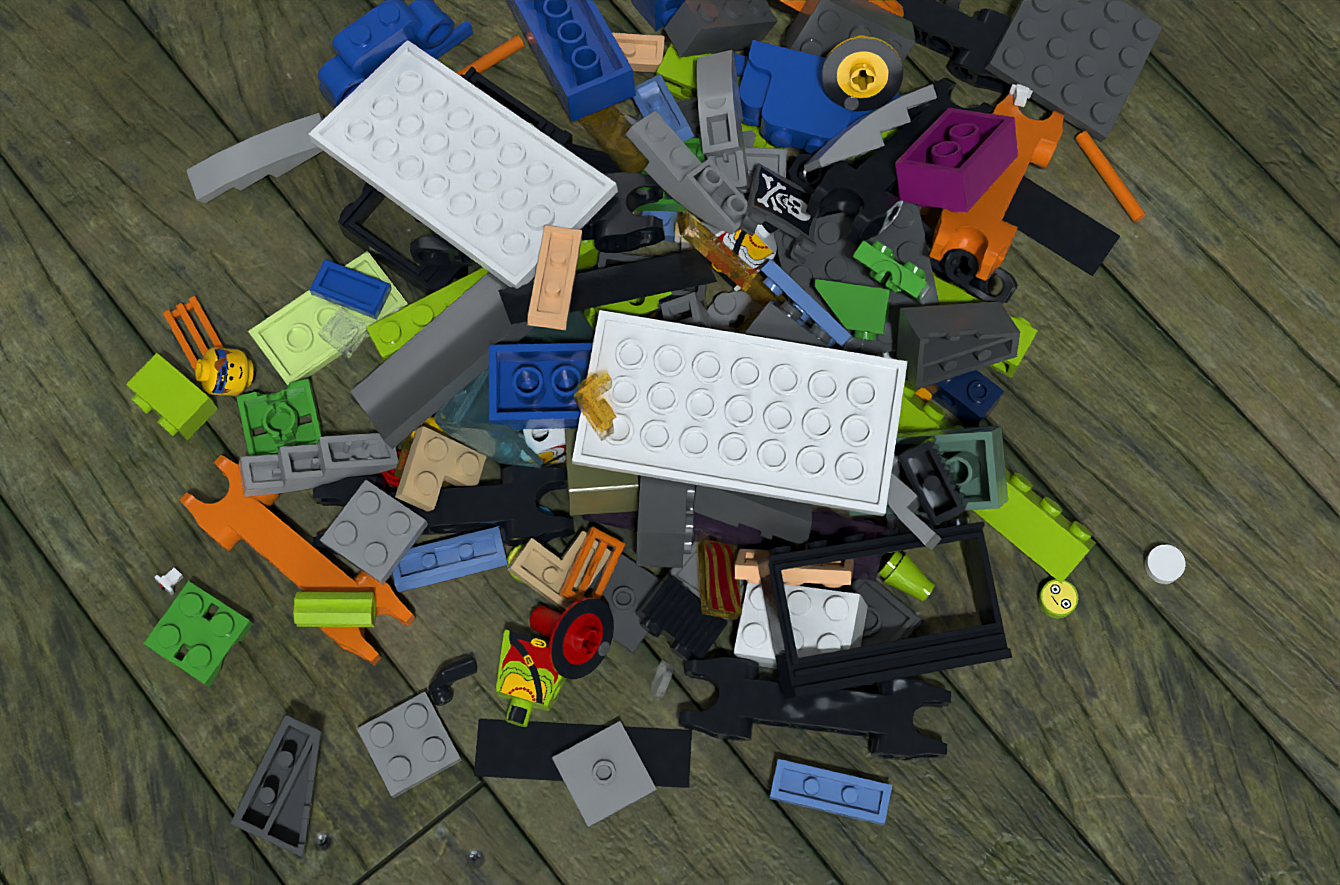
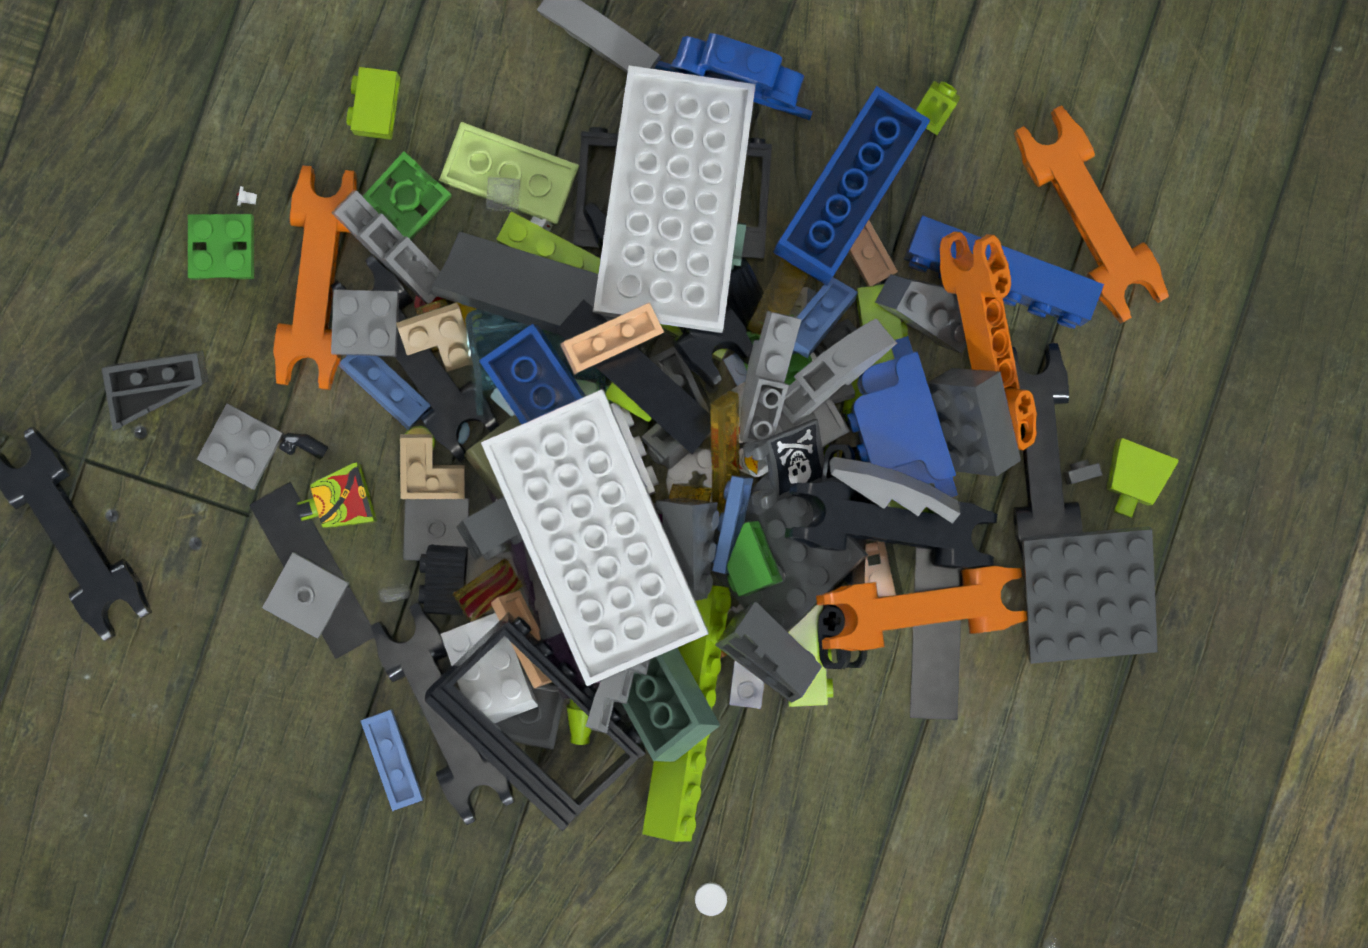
camera: 60 degrees right, 15 degrees up
orange tile [163,296,224,371] -> none
yellow head [195,347,253,396] -> none
lime axle [293,592,377,627] -> none
blue tile [309,259,392,320] -> none
orange bar [456,35,525,75] -> none
piece [530,597,614,679] -> none
orange tile [558,527,625,603] -> none
clear yellow bracket [574,373,616,441] -> none
piece [822,35,903,111] -> none
bright green brick [853,240,930,303] -> none
magenta brick [895,108,1018,213] -> none
black brick [897,436,968,526] -> none
white piece [1009,84,1033,107] -> none
tile [1038,579,1078,619] -> none
orange bar [1075,131,1146,223] -> none

